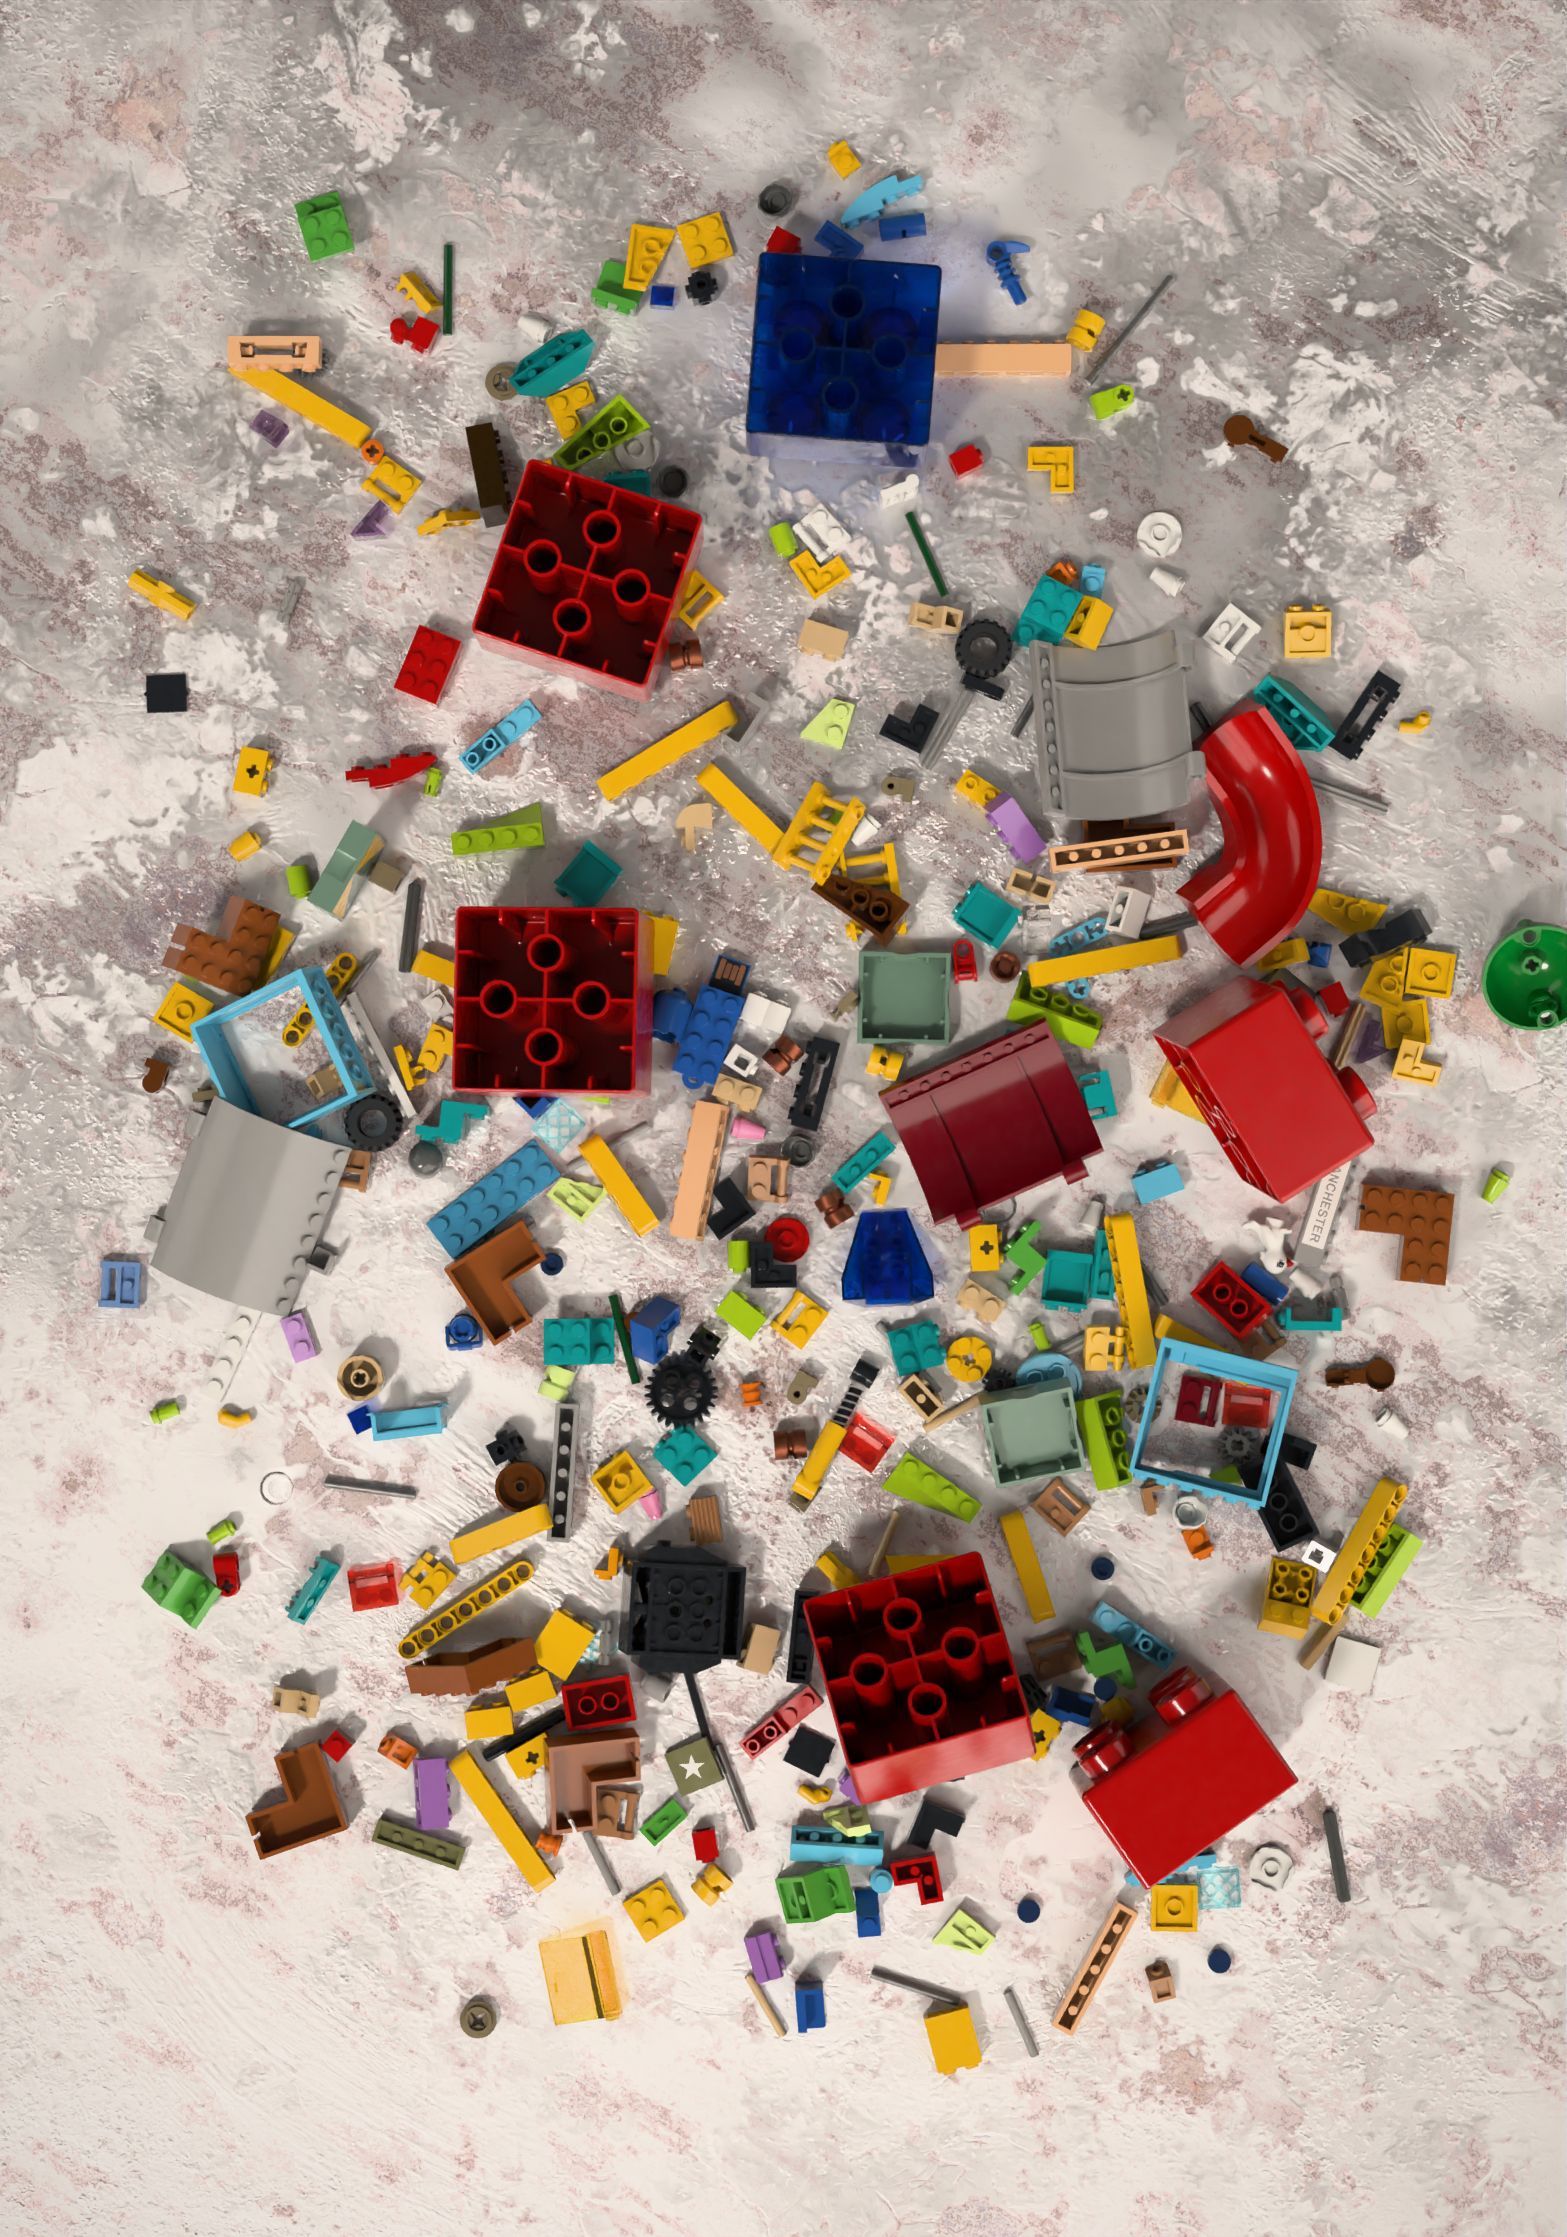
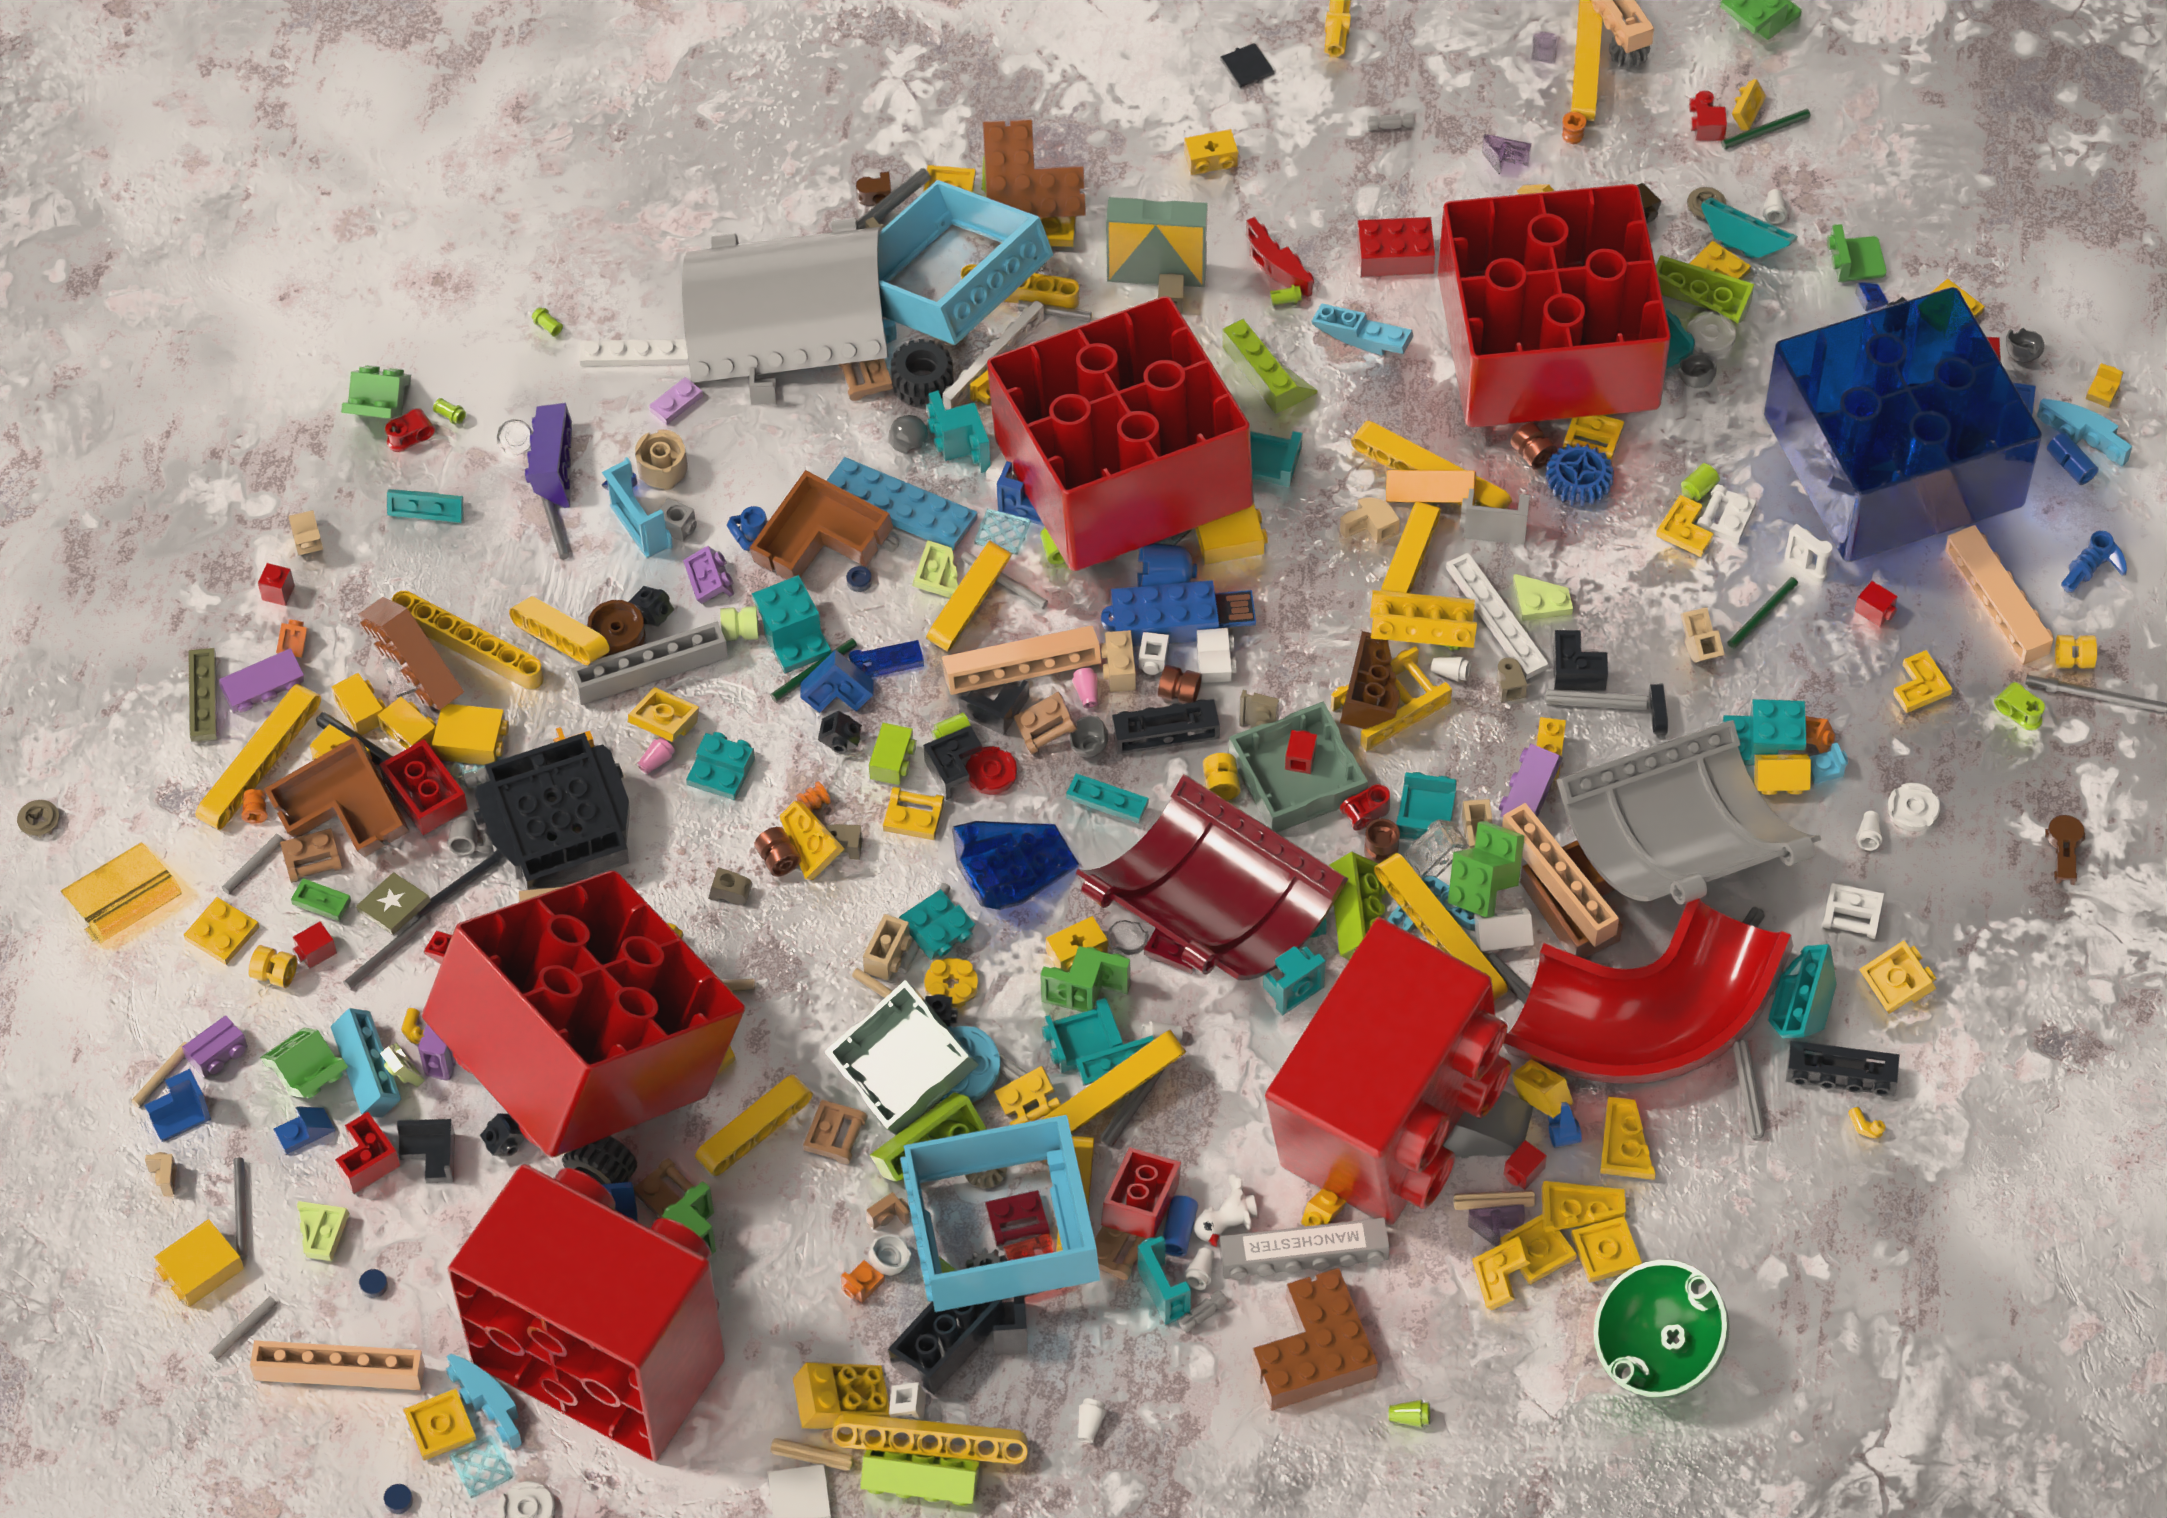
camera: 65 degrees right, 30 degrees down
medium blue plate [98,1261,142,1308] -> none
yellow arm [217,1409,252,1429] -> none
yellow brick [228,830,263,863] -> none
dark orange piece [245,1738,351,1860] -> none
clear red plate [347,1563,399,1612] -> none
yellow plate [361,455,422,515] -> none
yellow plate [397,1551,457,1611] -> none
yellow wing [623,223,676,292] -> none
black gear [644,1356,719,1430] -> none
medium nougat brick [685,1495,723,1546] -> none
piece [791,1358,880,1500] -> none
tan brick [797,618,849,663] -> none
copper wheel [814,1187,855,1229] -> none
clear red plate [838,1413,895,1473] -> none
yellow bracket [868,1170,891,1206] -> none
medium azure brick [869,1866,893,1893] -> none
lime wedge [881,1451,983,1524] -> none
black tyre [955,619,1013,680] -> none
tan brick [955,1278,1006,1324] -> none
lime pin [1028,1321,1052,1352] -> none
medium azure slope [1088,1601,1178,1672] -> none
dark blue tile [1091,1557,1114,1580] -> none
medium azure brick [1130,1161,1185,1205] -> none
medium nougat bracket [1145,1963,1176,2004] -> none
reddish brown piece [1325,1357,1395,1392] -> none
black brick [1338,909,1433,970] -> none
none -> tan bracket [145,1152,177,1196]
none -> dark purple wedge [525,403,572,508]
none -> light grey brick [659,498,697,542]
none -> medium lavender bracket [683,546,734,604]
none -> yellow wing [779,801,844,880]
none -> clear blue plate [848,640,924,677]
none -> dark grey axle [857,168,931,229]
none -> red brick [1285,730,1317,774]
none -> light orange piece [1386,470,1476,503]
none -> white plate [1446,553,1549,680]
none -> bright green bracket [1448,821,1525,918]
none -> blue gear [1546,443,1614,507]

